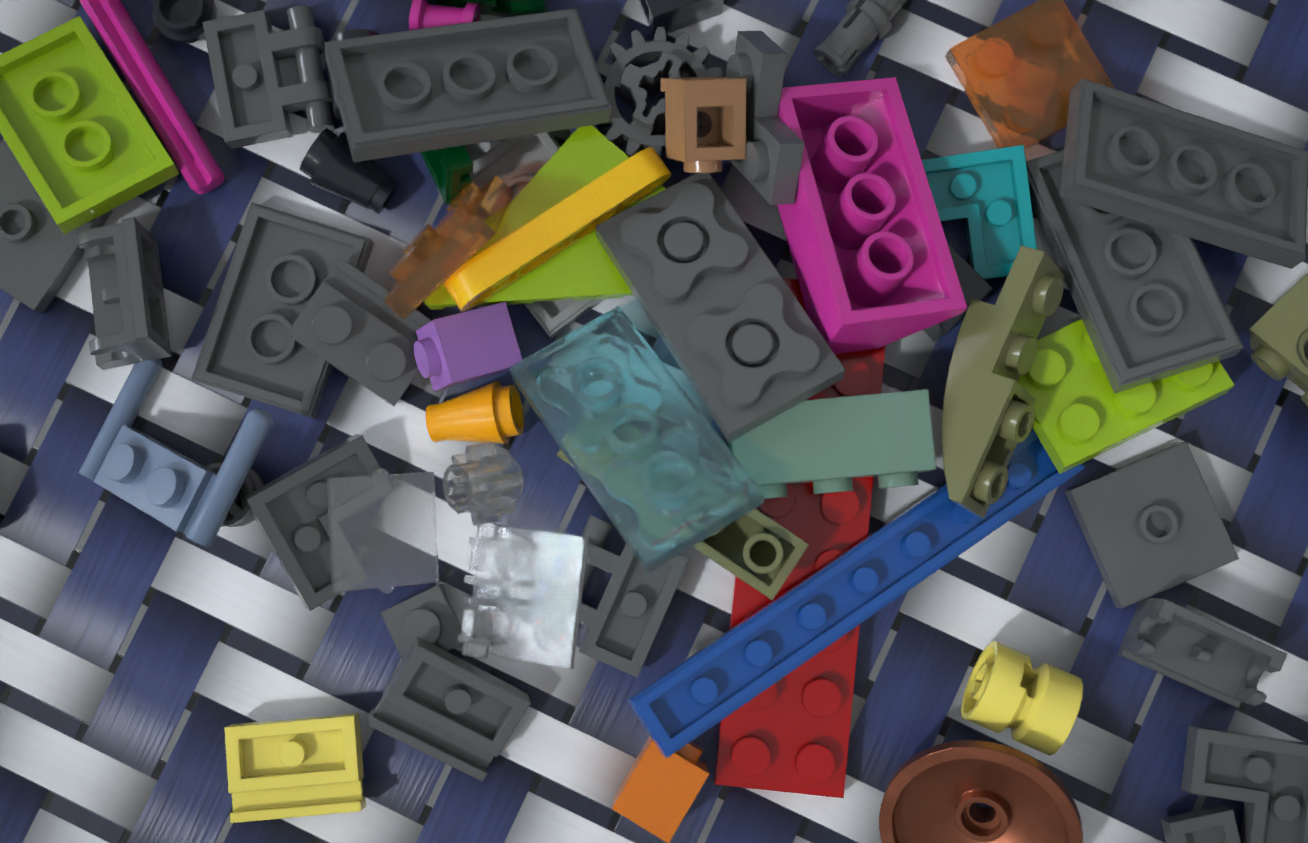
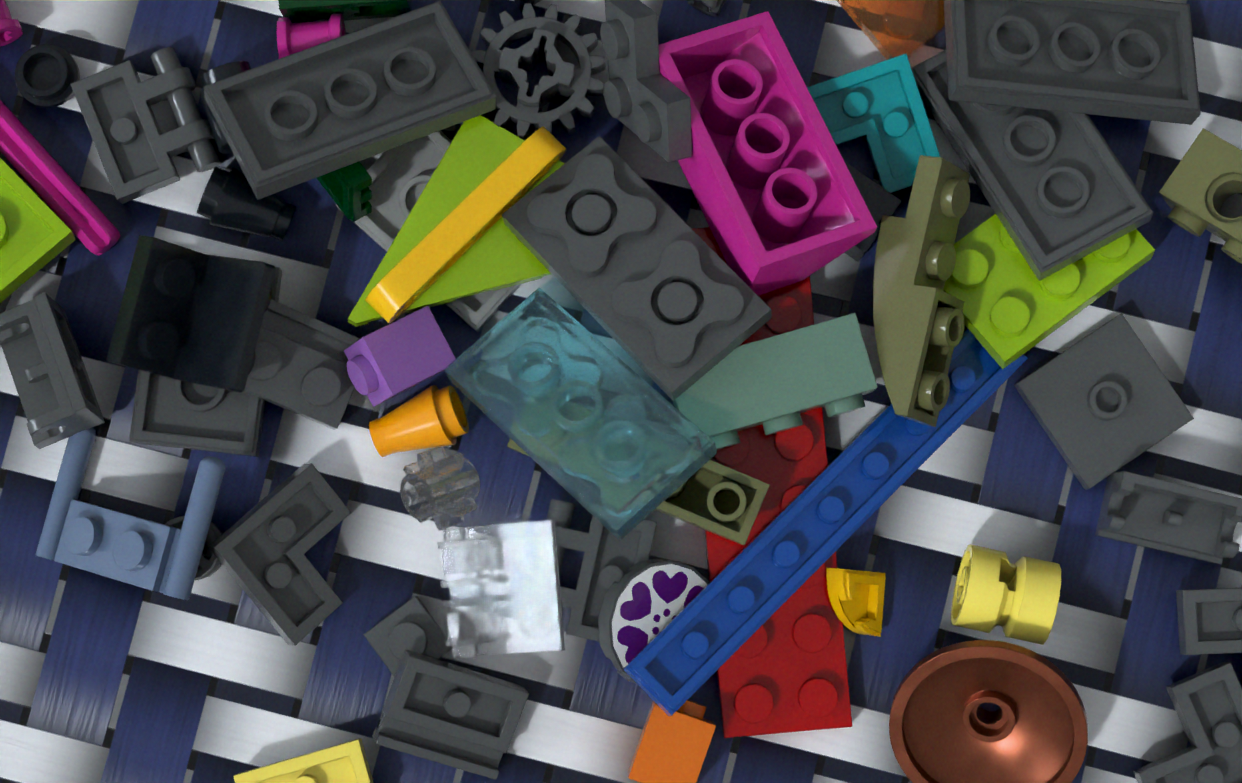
camera: 15 degrees left, 0 degrees up
clear piece [327,468,439,594] -> none
clear orange plate [384,175,514,320] -> none
medium nougat brick [660,77,746,173] -> none
none -> black bracket [106,235,275,393]
none -> tile [598,558,710,684]
none -> yellow tile [826,568,886,637]

